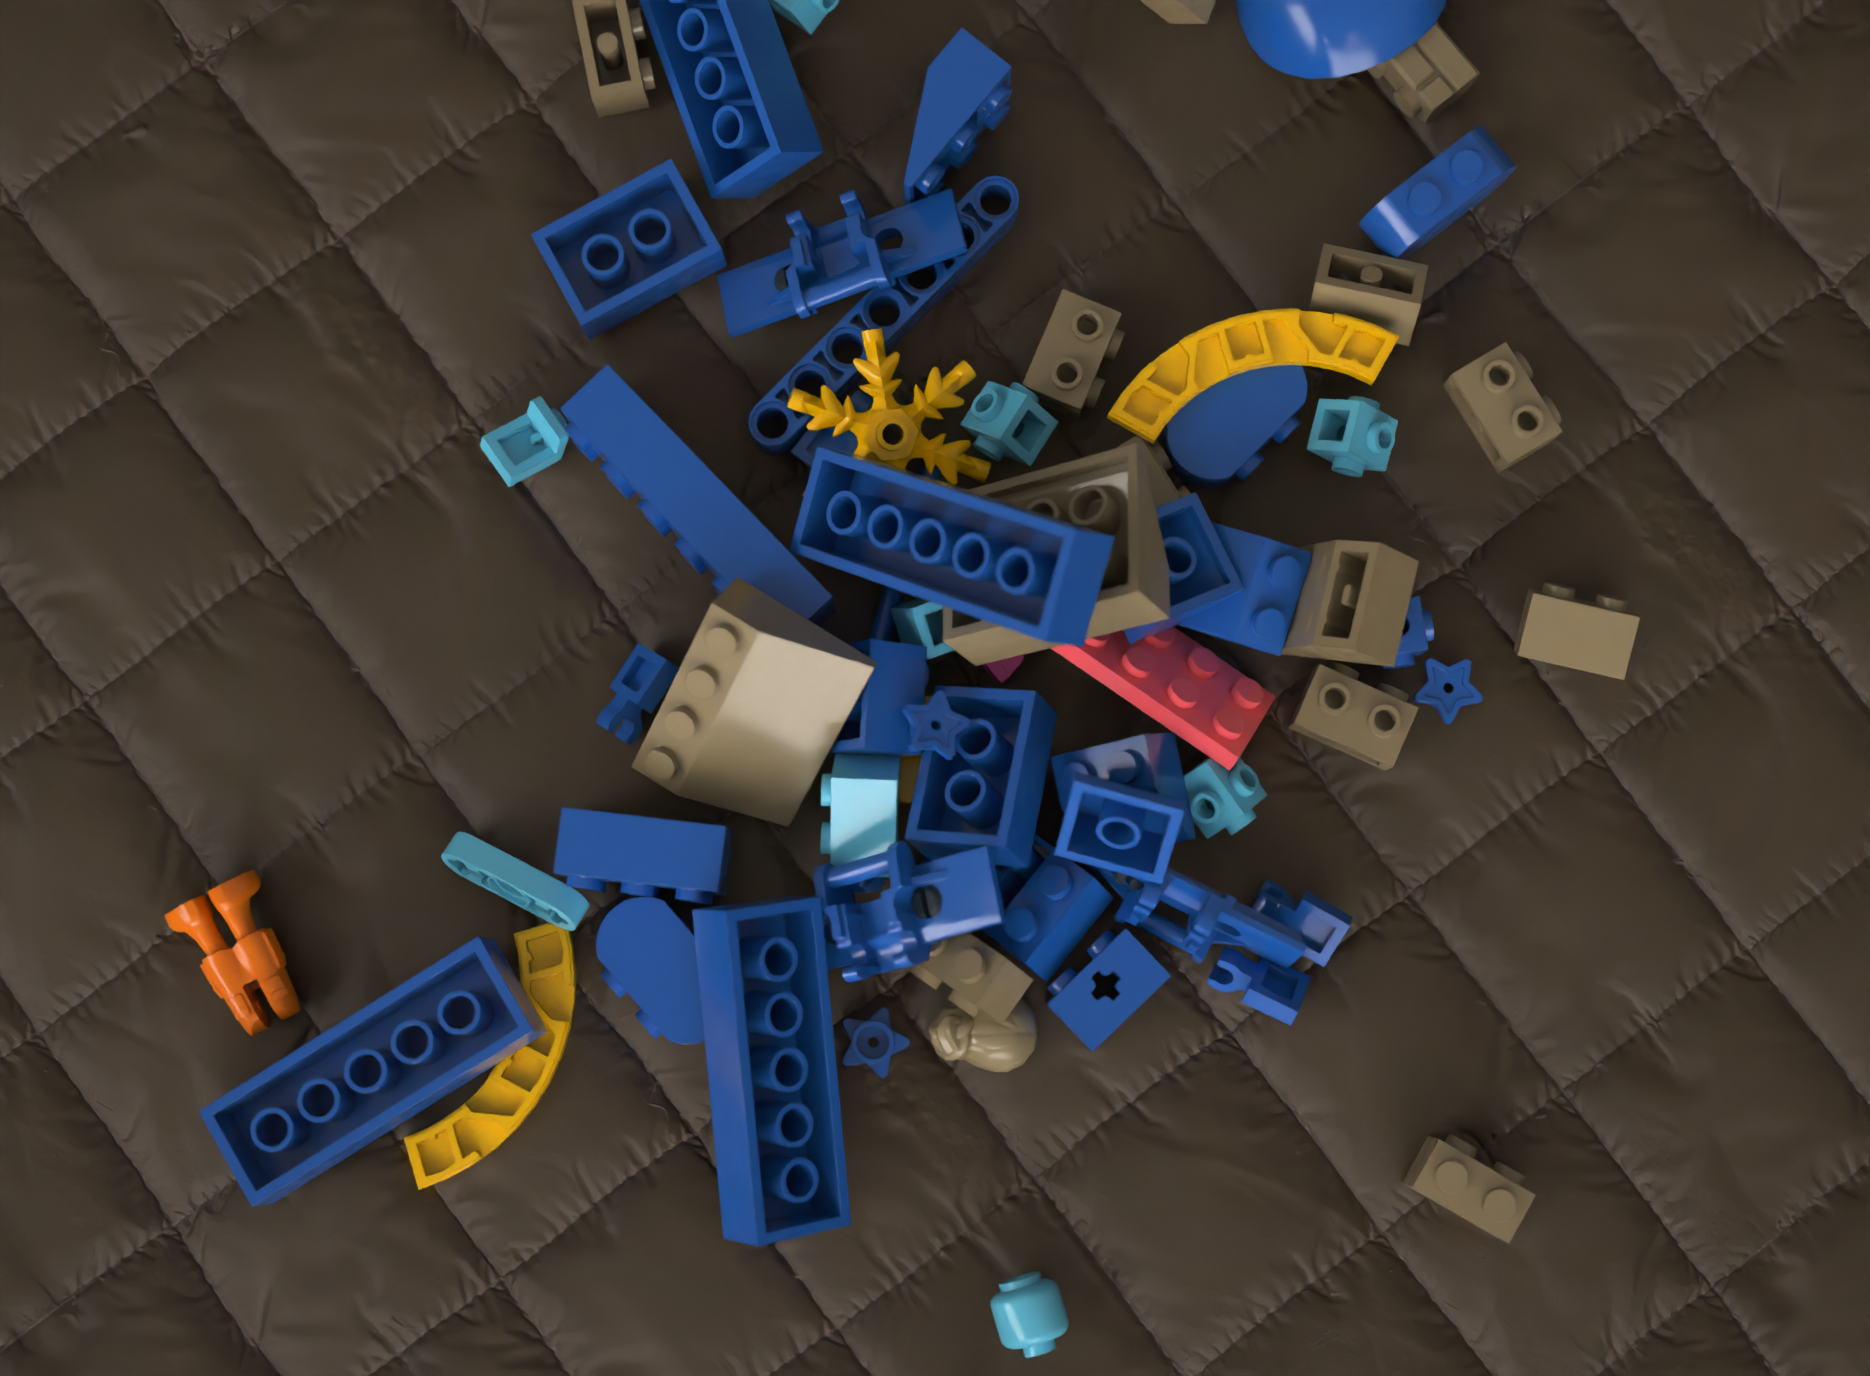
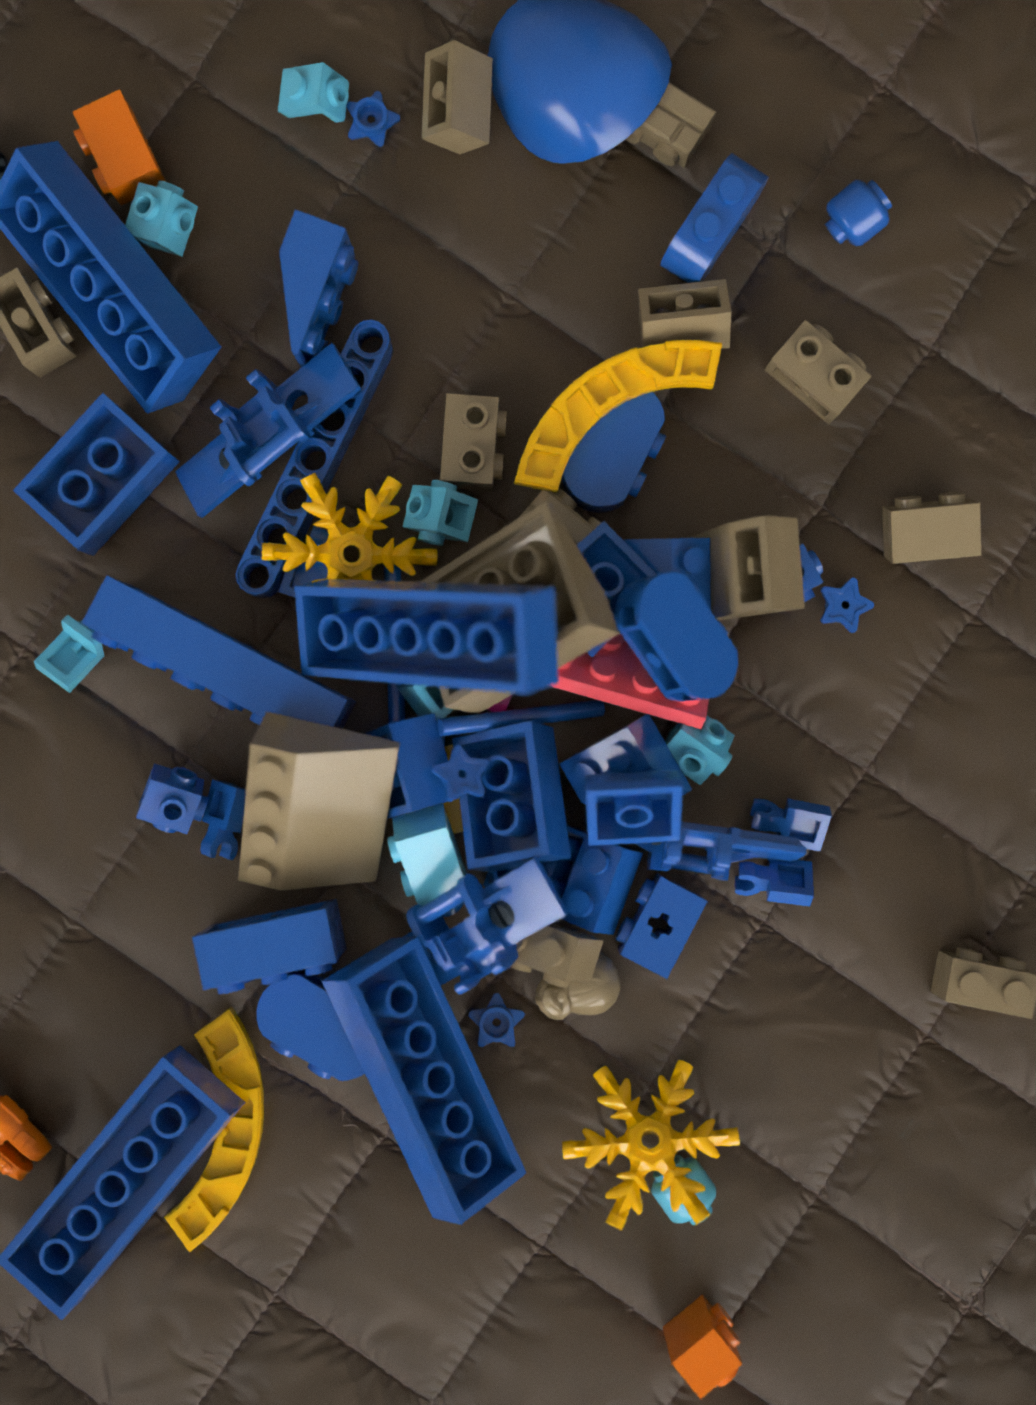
camera: 20 degrees left, 5 degrees up
medium azure beam [441,832,589,931] -> none
dark tan brick [1288,661,1419,771] -> none
medium azure brick [1307,396,1398,477] -> none
none -> blue brick [136,763,209,834]
none -> blue bar [437,700,605,736]
none -> yellow piece [562,1060,740,1230]
none -> blue brick [615,572,738,702]
none -> blue head [824,180,892,246]

